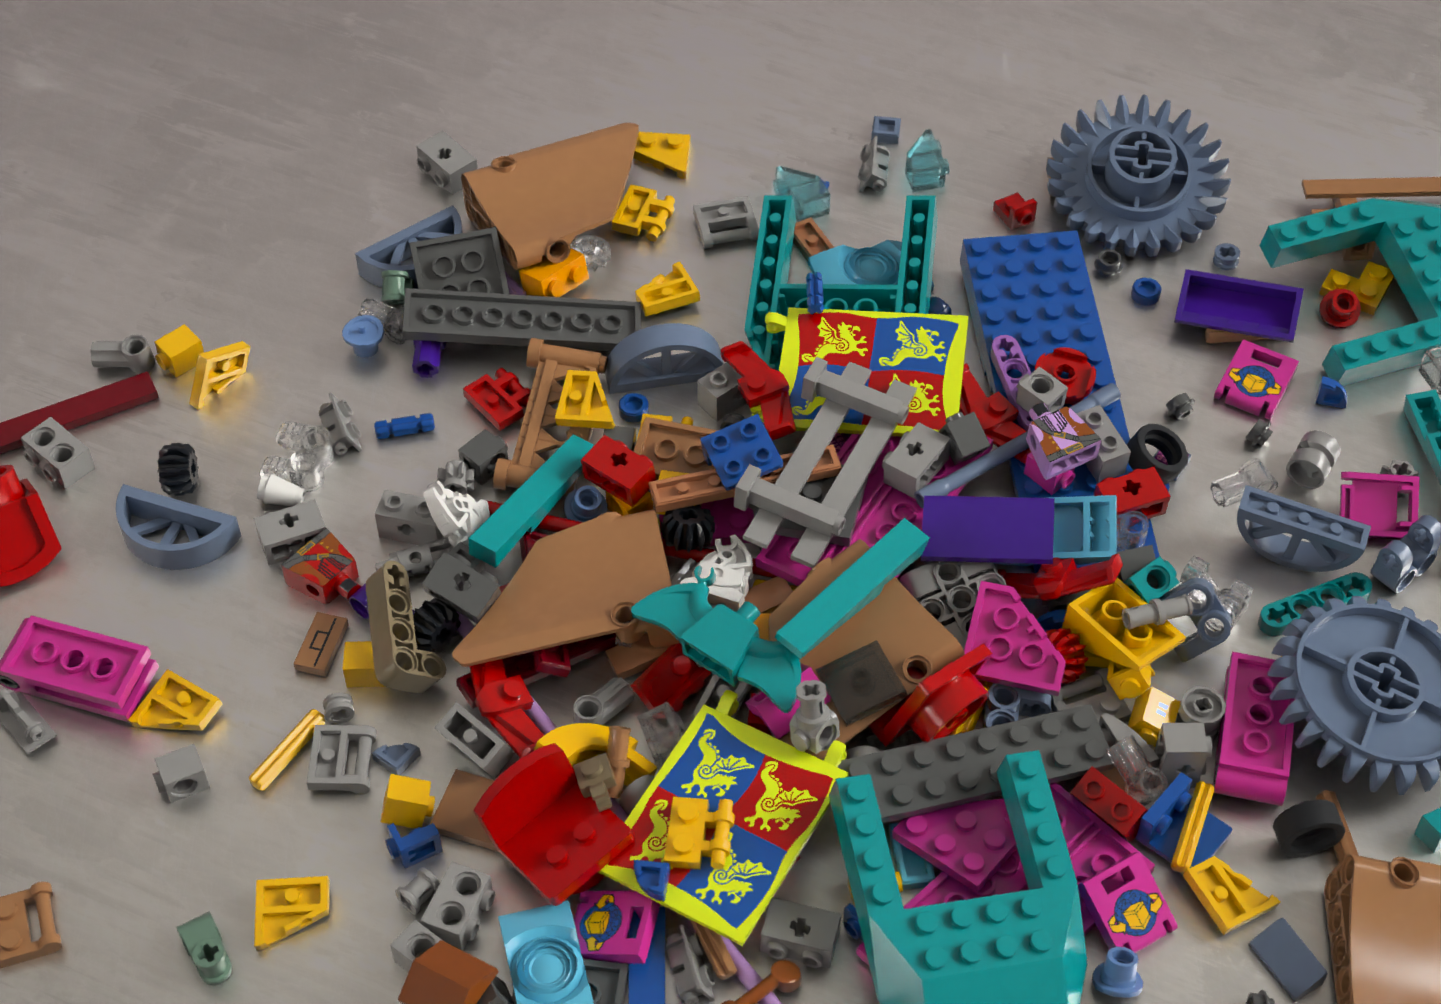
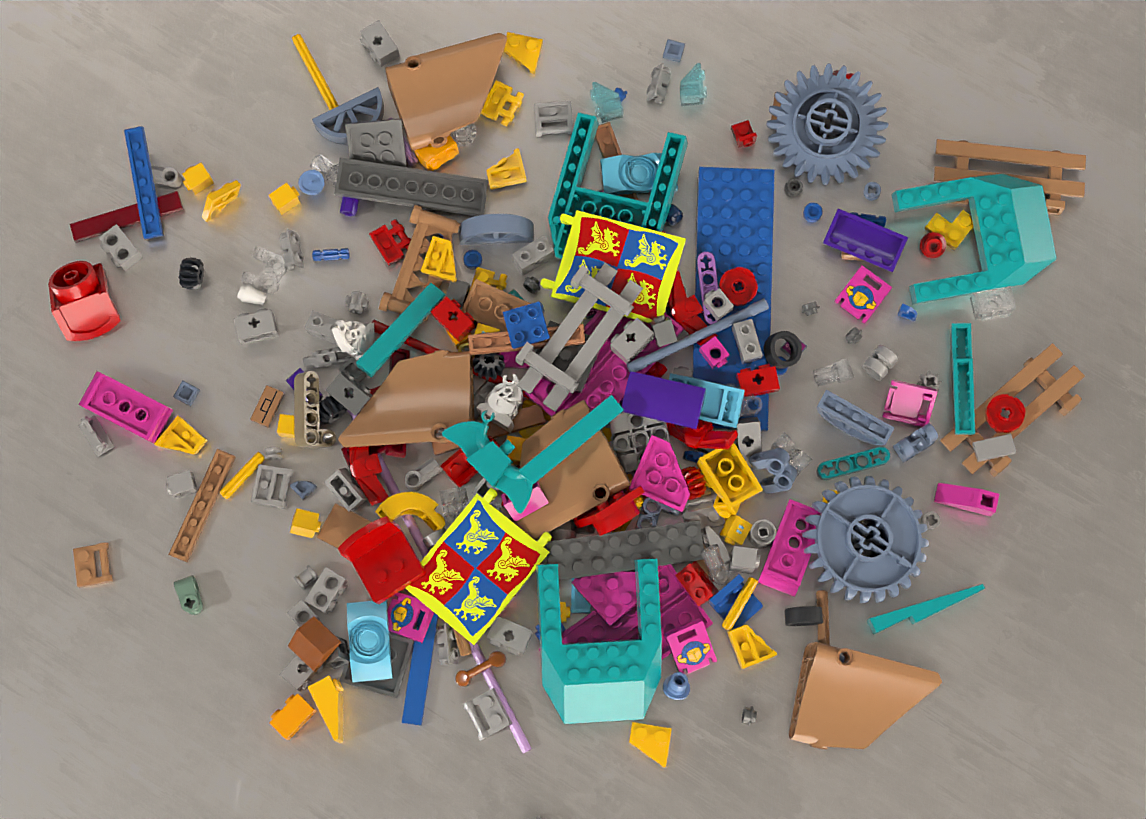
camera: 10 degrees right, 25 degrees up
sand blue window [116,484,241,570] -> none
yellow wing [254,876,330,950] -> none
torso [281,528,361,604] -> none
sand green piece [381,270,415,305] -> none
blue bracket [385,823,443,869] -> none
dark grey brick [458,429,508,485] -> none
medium blue piece [564,485,608,522] -> none
dark tan plate [573,753,617,812] -> none
medium nougat pin [607,726,631,798] -> none
blue tile [634,860,671,901] -> none
yellow plate [664,797,735,869] -> none
red plate [721,341,796,441] -> none
light grey connector [789,680,840,754] -> none
blue axle [806,272,824,315] -> none
clear smoke plate [816,640,908,726] -> none
torso [1026,403,1101,480] -> none
light grey pin [1122,594,1193,630] -> none
teal brick [1123,556,1180,604] -> none
sand blue slope [1249,917,1327,1001] -> none
none -> blue tile [124,126,164,240]
none -> medium nougat tile [168,449,236,563]
none -> sand blue tile [173,380,200,407]
none -> yellow brick [269,183,300,215]
none -> yellow axle [292,34,339,110]

